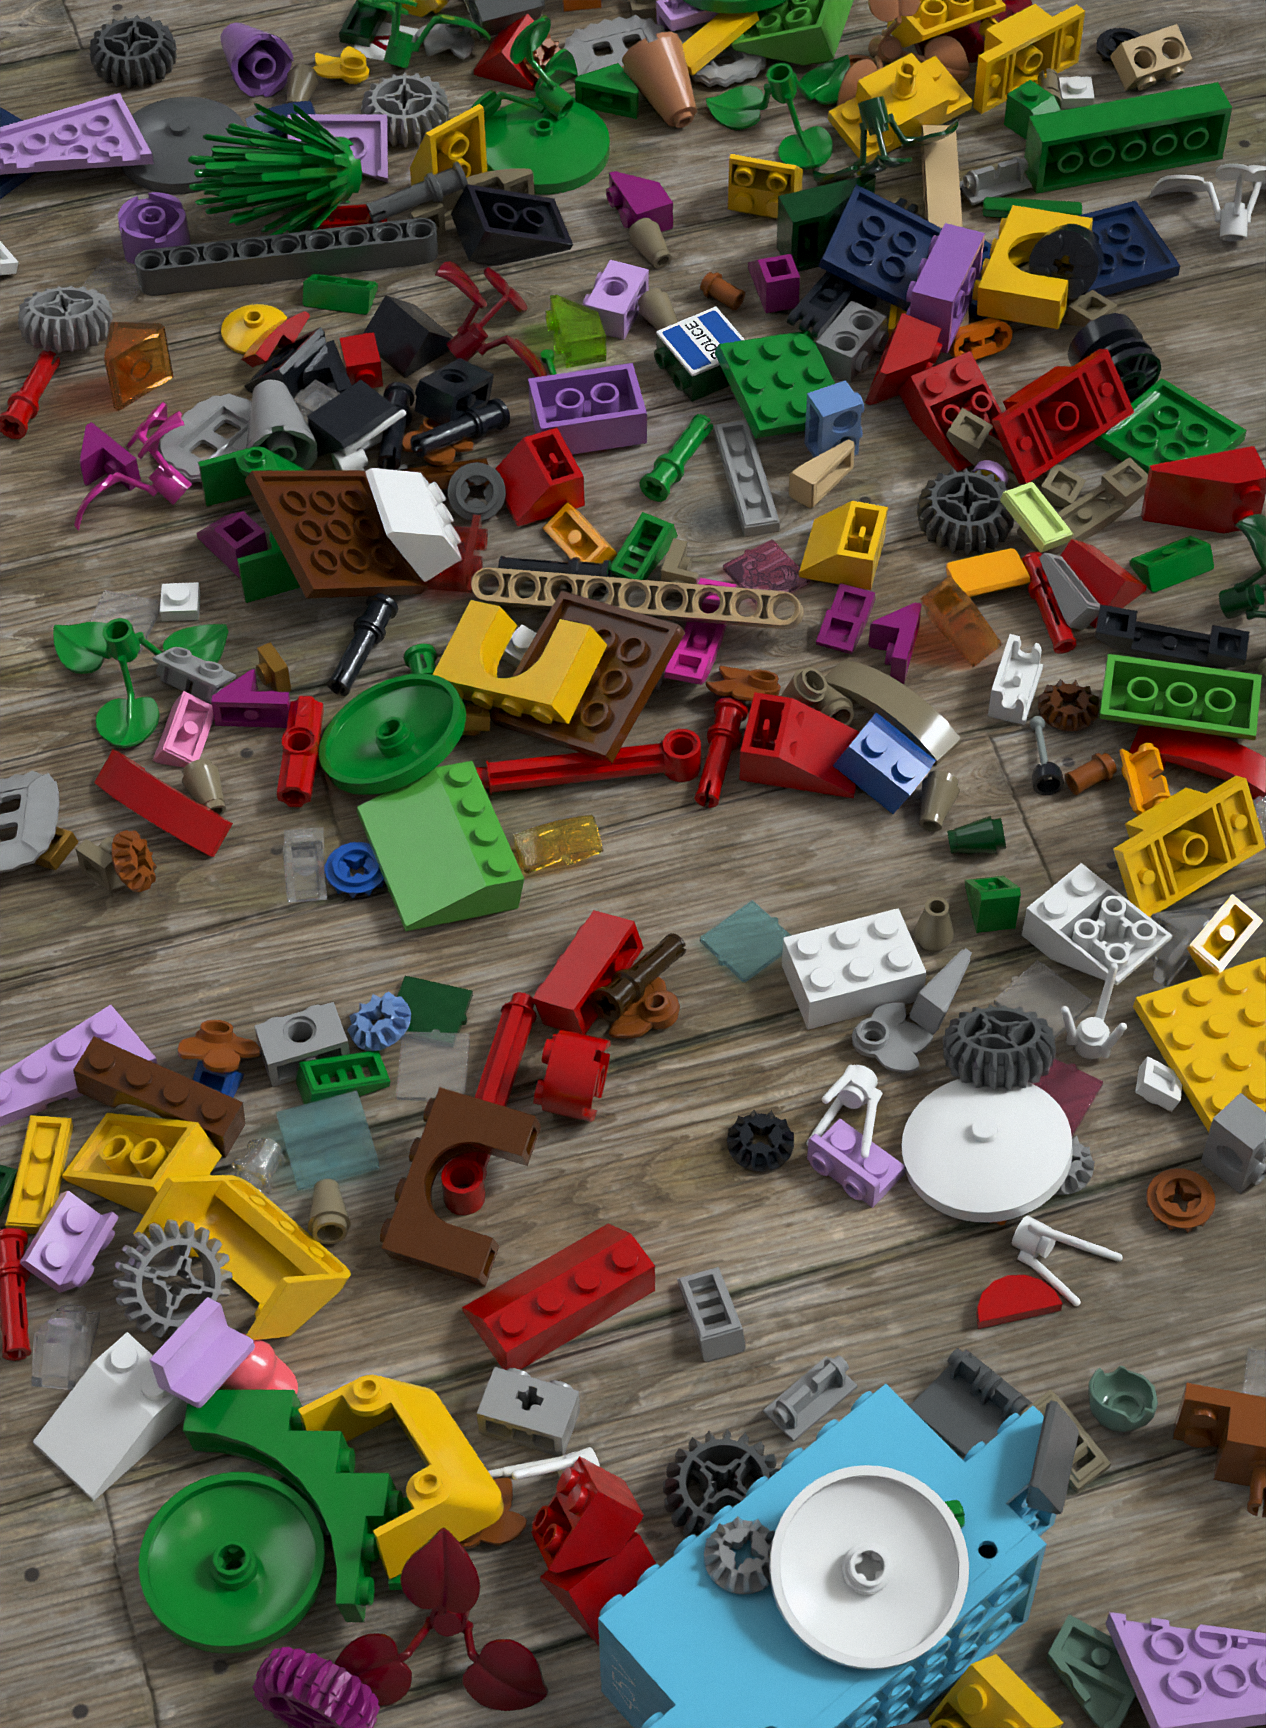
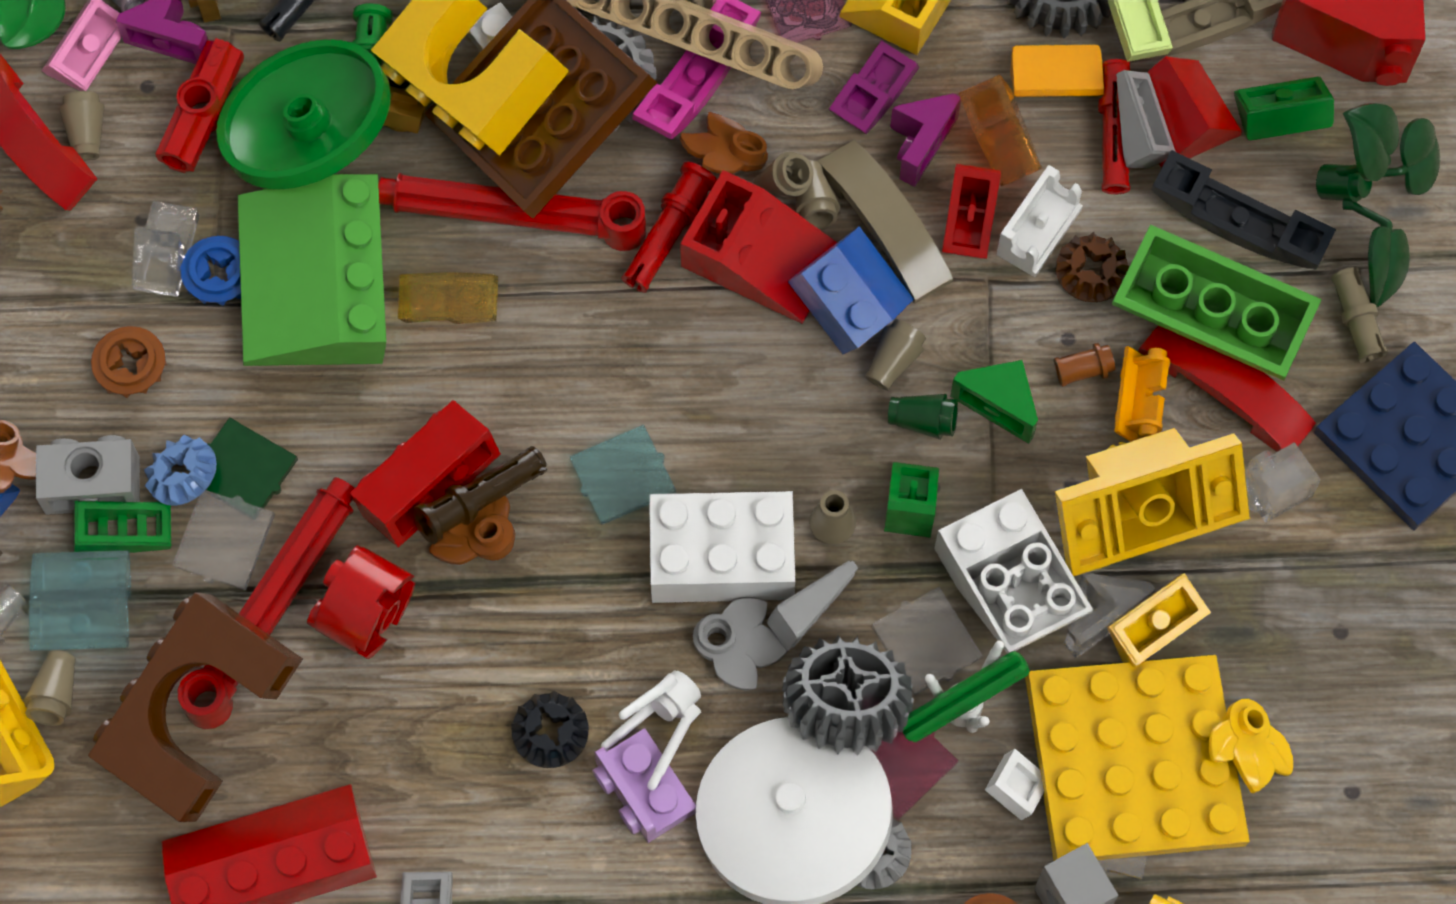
camera: 15 degrees right, 15 degrees up
black hinge [1030,716,1064,795] -> none
none -> dark orange gear [91,326,167,399]
none -> green axle [903,651,1030,742]
none -> red slope [942,164,1001,259]
none -> green slope [950,360,1038,444]

